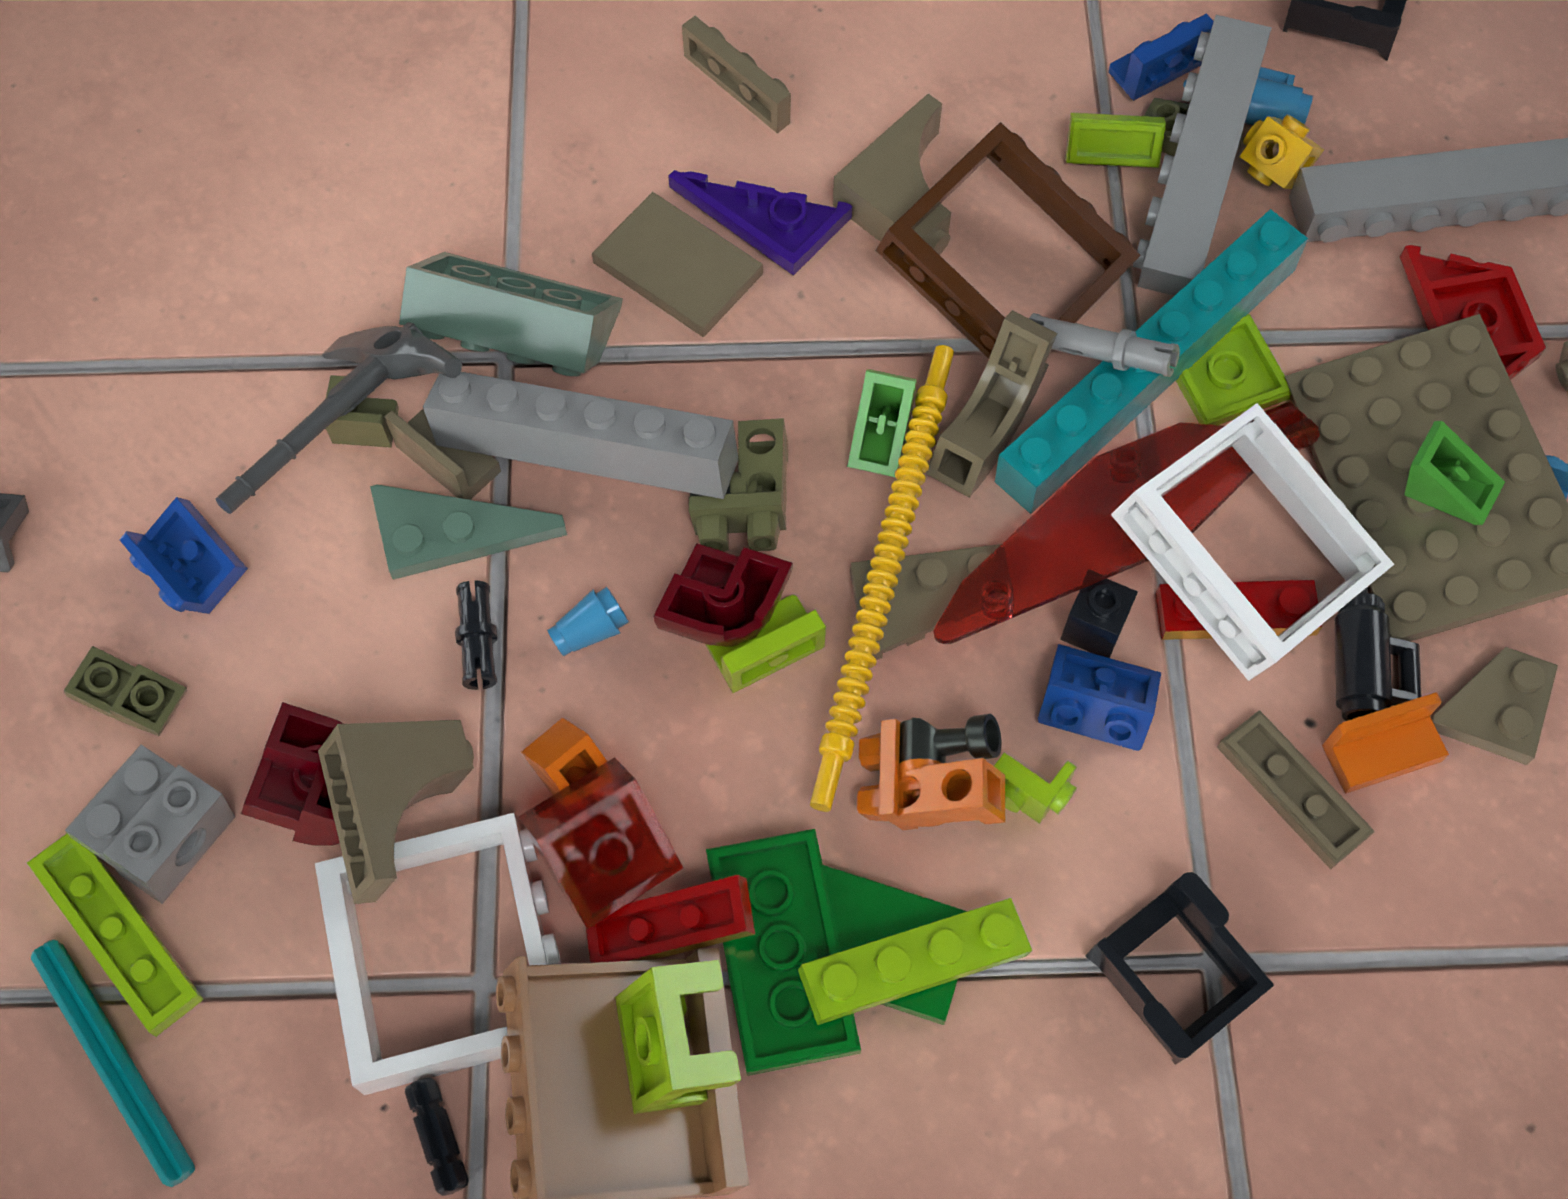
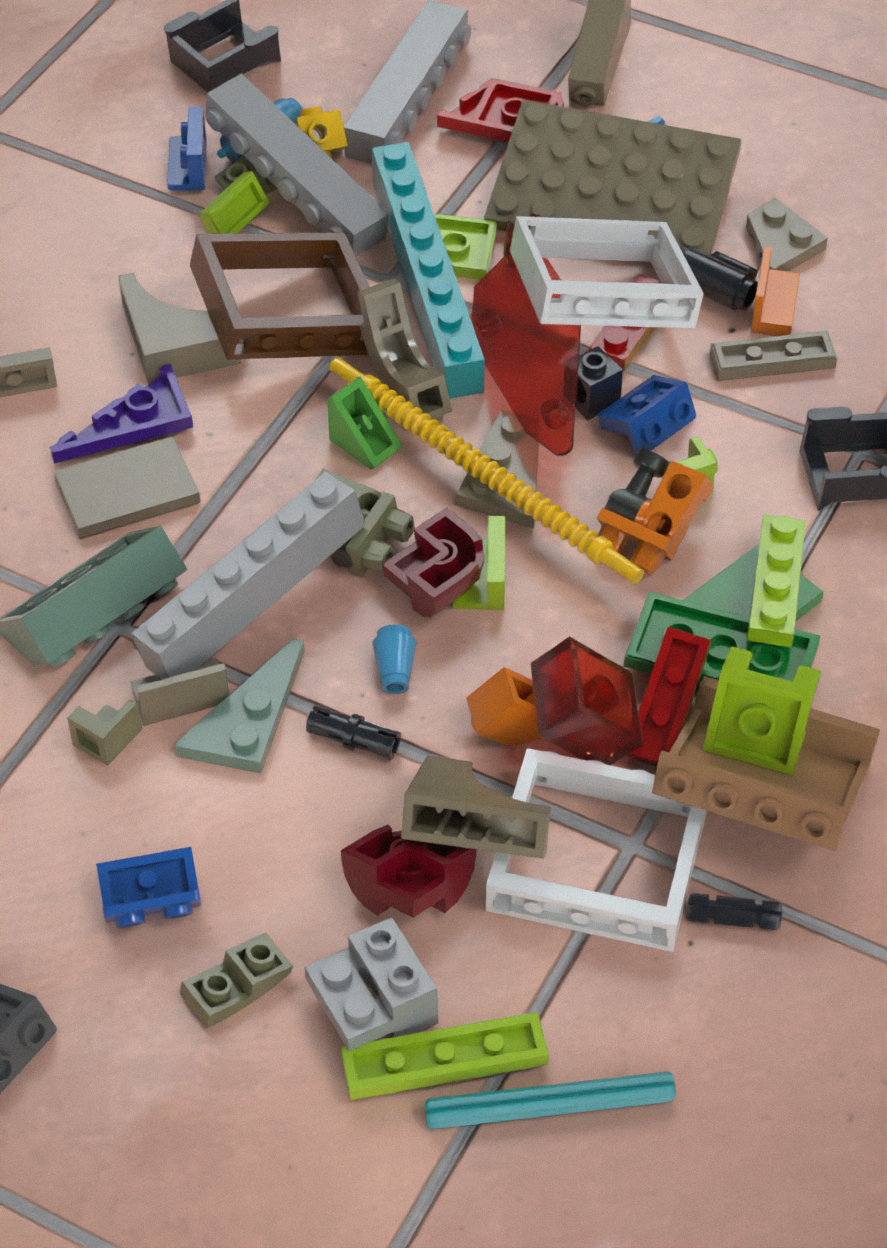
camera: 60 degrees left, 15 degrees down
dark grey piece [216,322,462,514] -> none
light grey pin [1029,313,1180,377] -> none
bright green slope [1404,421,1505,525] -> none

